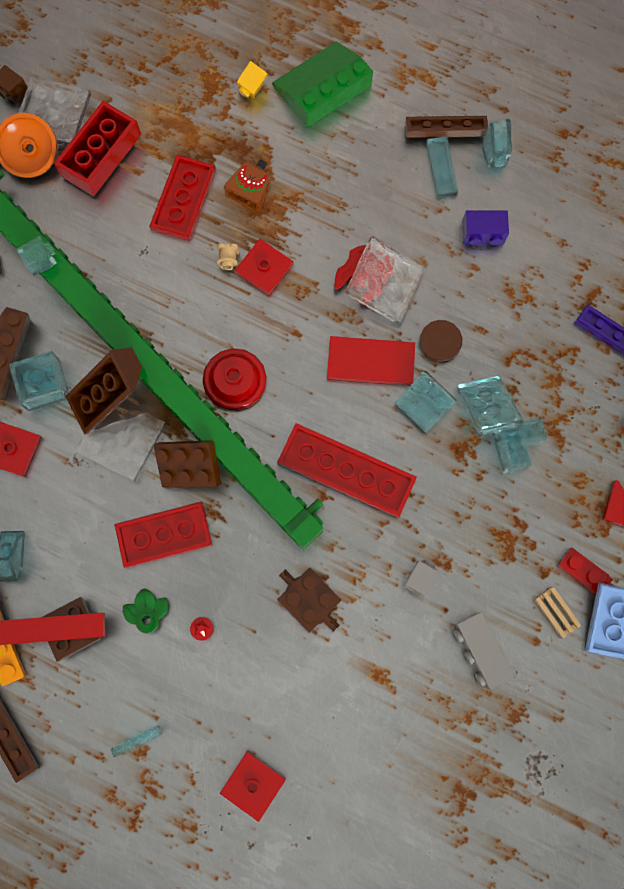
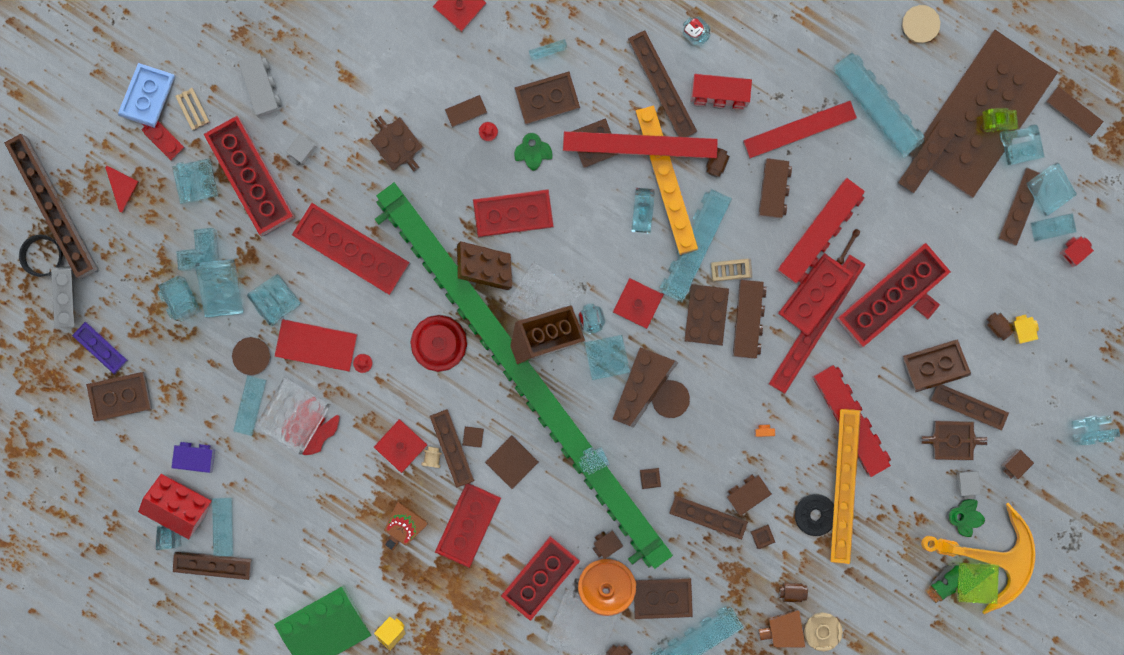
camera: 170 degrees left, 10 degrees up
none -> reddish brown plate [86,372,152,422]
none -> red brick [138,474,211,540]
none -> clear light blue brick [158,275,202,322]
none -> clear light blue plate [172,158,219,204]
none -> red brick [203,116,295,236]
none -> clear light blue tile [233,375,267,436]
none -> red tile [353,354,373,373]
none -> reddish brown plate [430,409,475,488]
none -> reddish brown tile [445,95,487,128]
none -> reddish brown tile [462,426,484,448]
none -> reddish brown tile [485,435,539,489]
none -> reddish brown plate [514,71,580,125]
none -> clear light blue head [578,304,606,333]
none -> reddish brown brick [592,530,623,559]

